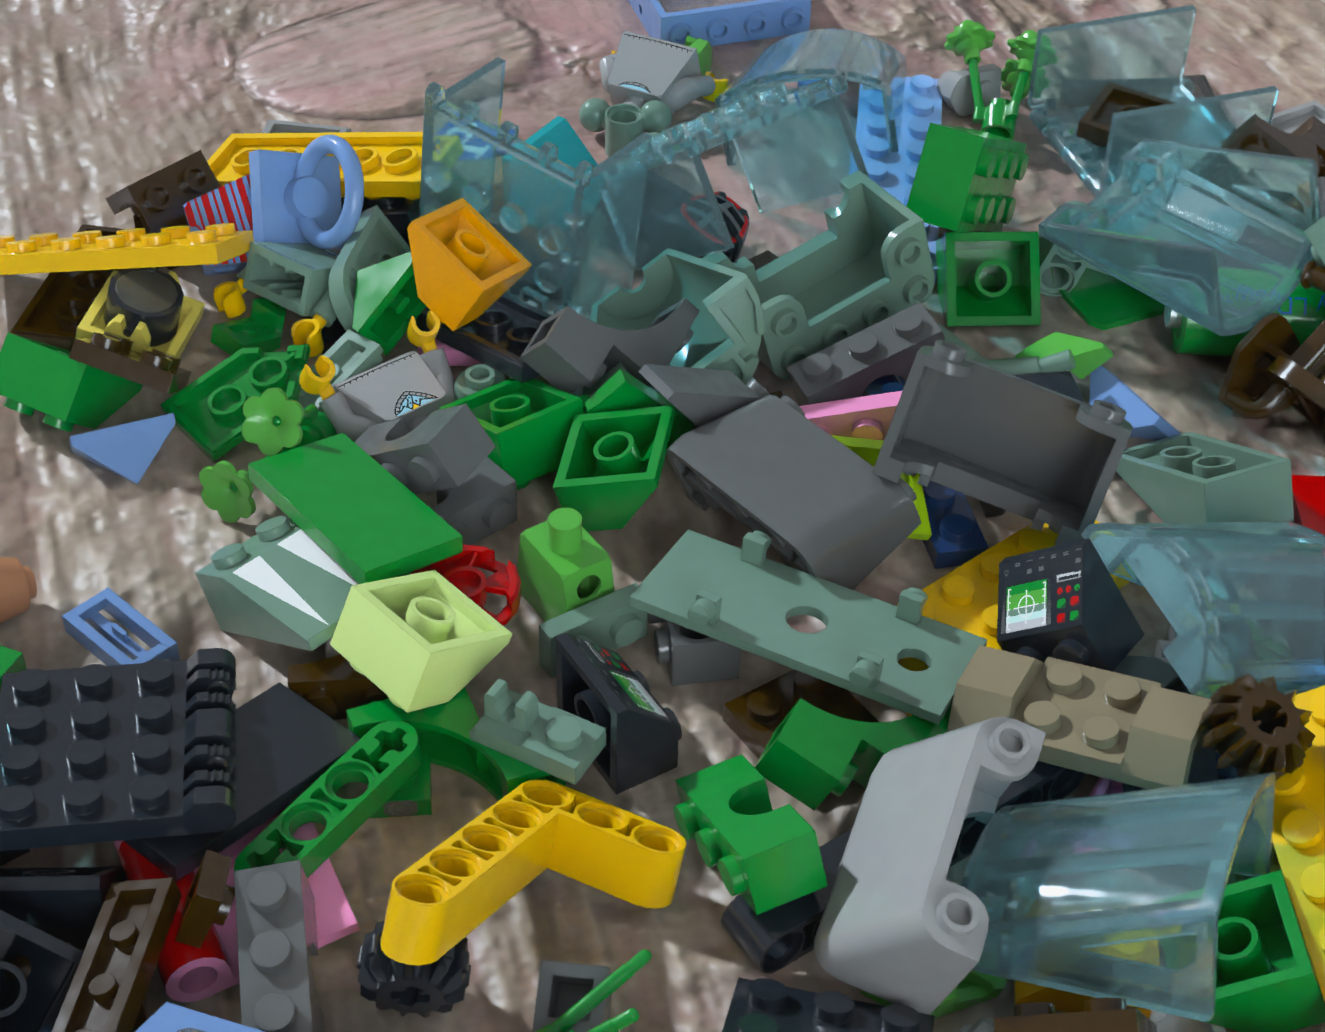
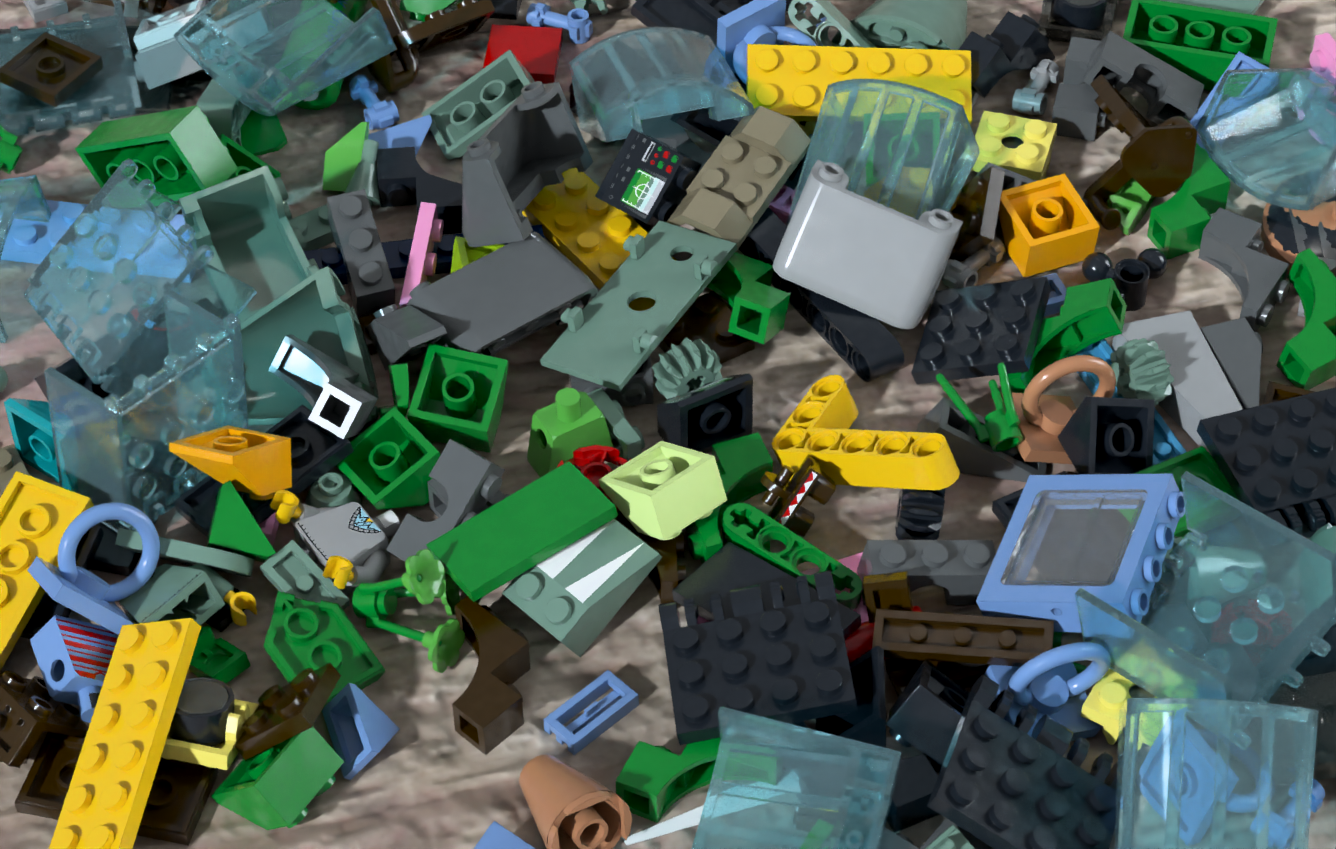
camera: 85 degrees left, 5 degrees up
sand green plate [470,679,606,785] -> none
green arch [673,754,828,915] -> none
dark brown gear [1199,673,1315,786] -> none
none -> medium blue bar [349,75,400,130]
none -> dark brown arch [452,596,531,755]
none -> sand green gear [652,337,723,400]
none -> dark brown hips [760,455,836,537]

